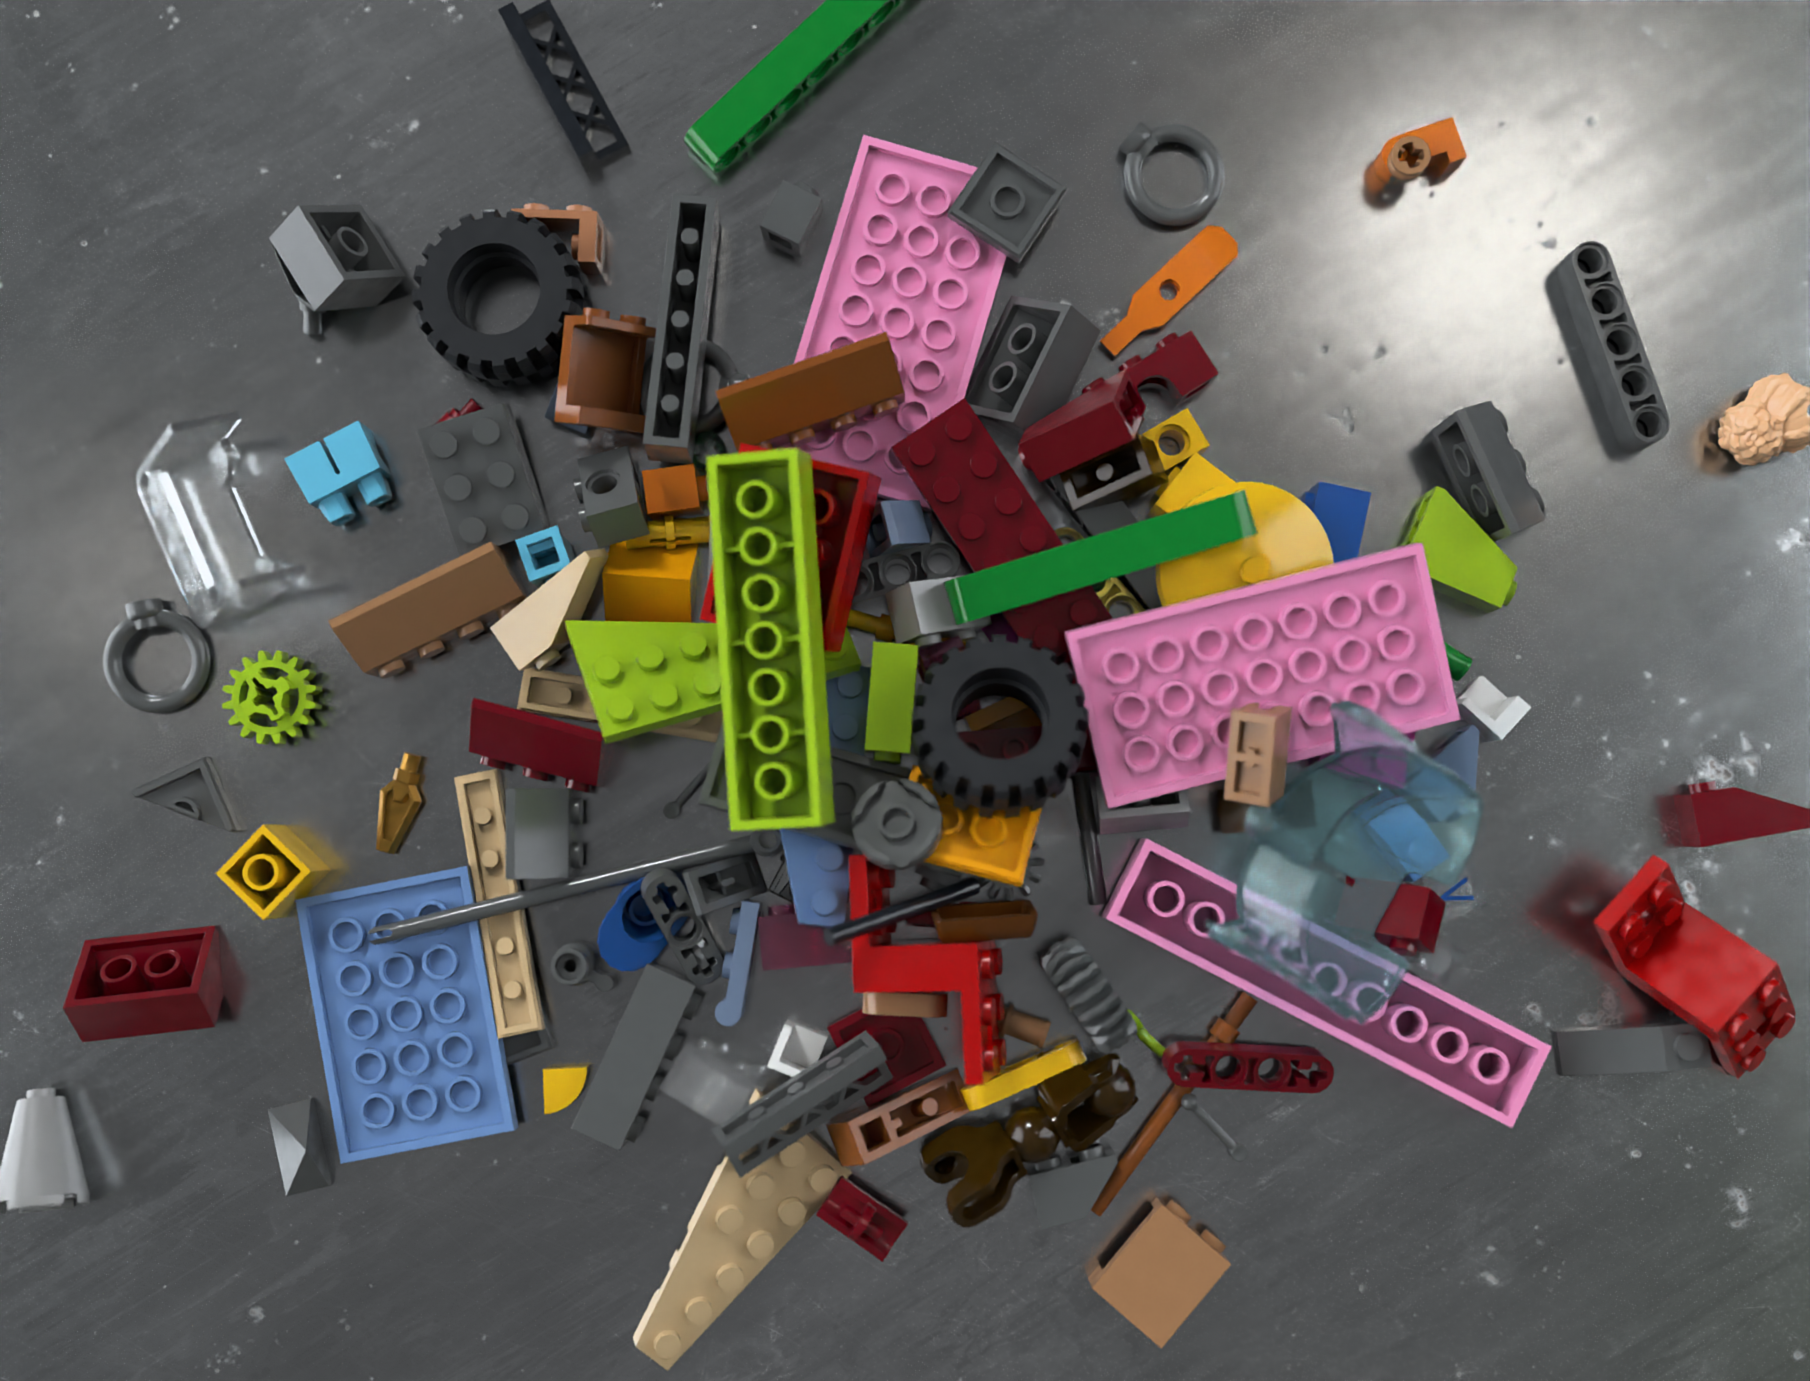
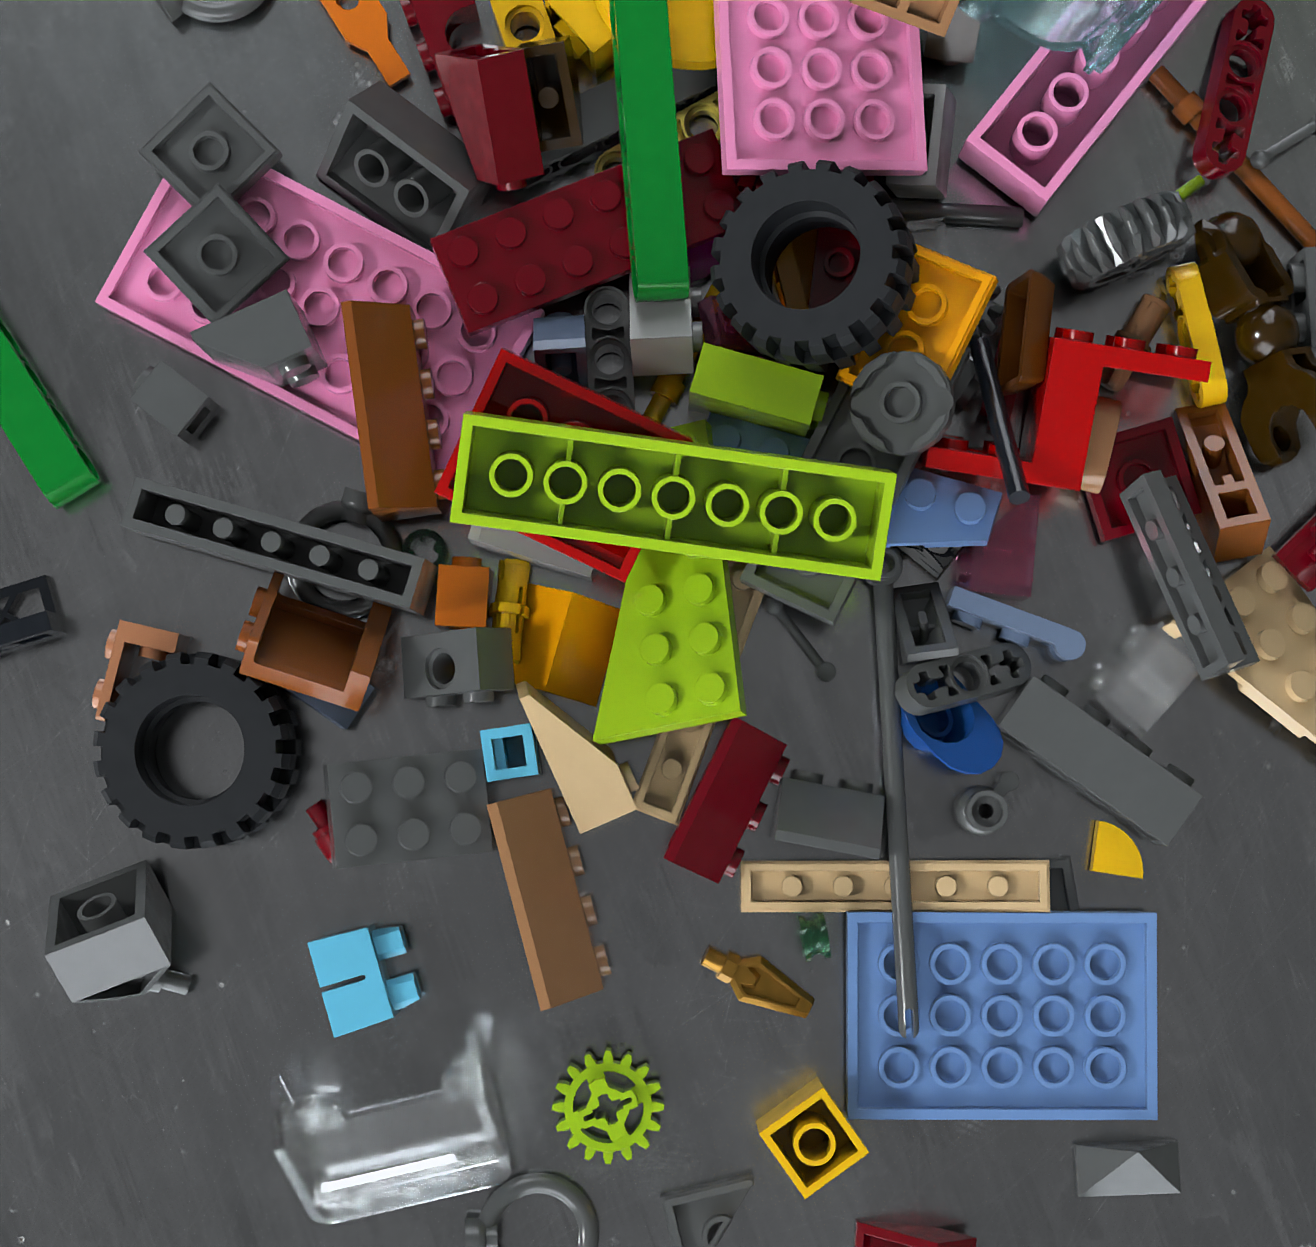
camera: 80 degrees left, 0 degrees up
white panel [767,1019,828,1077] -> none
none -> dark grey tile [143,182,290,323]
none -> dark grey slope [190,289,328,388]
none -> clear green bush [798,913,831,963]

